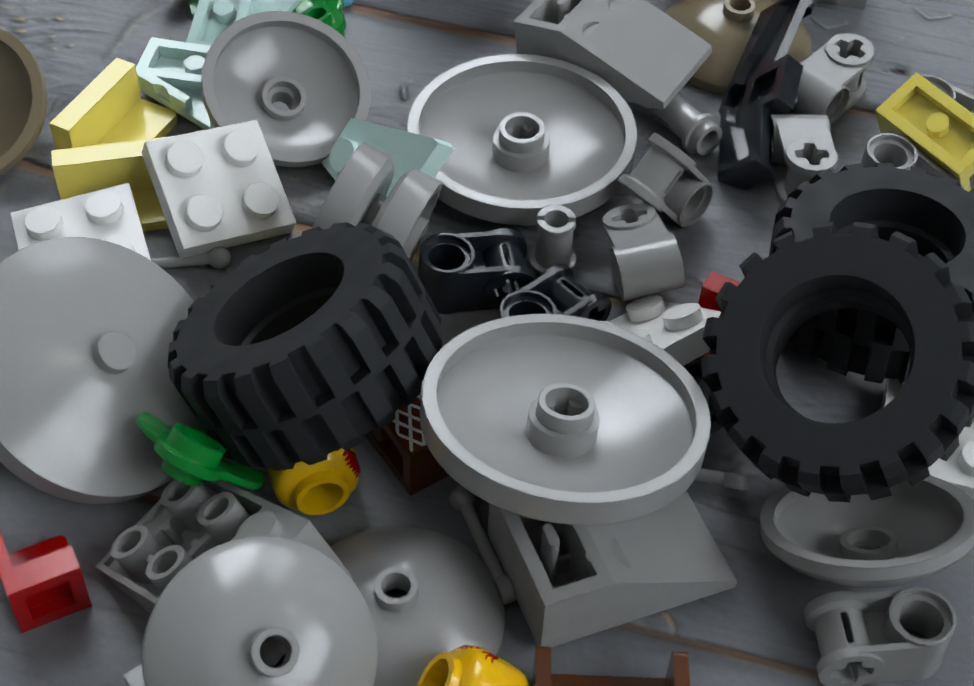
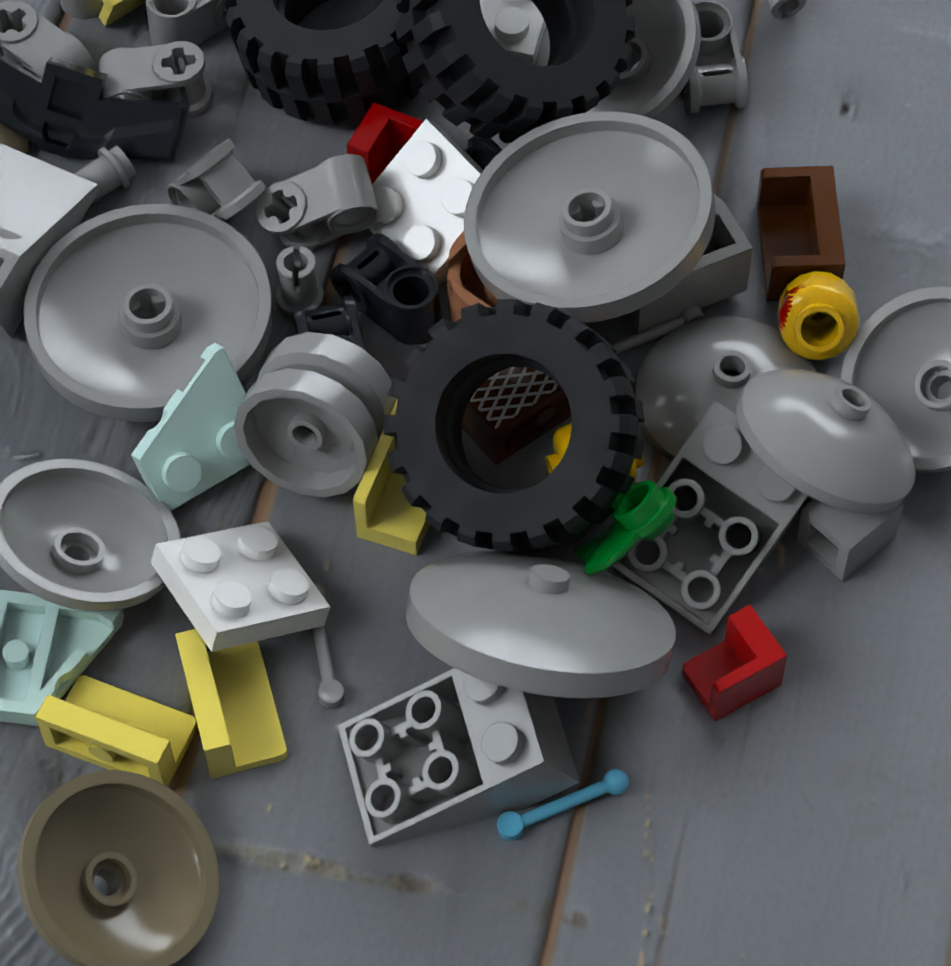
camera: 90 degrees left, 10 degrees up
white plate [11,182,151,260] -> none

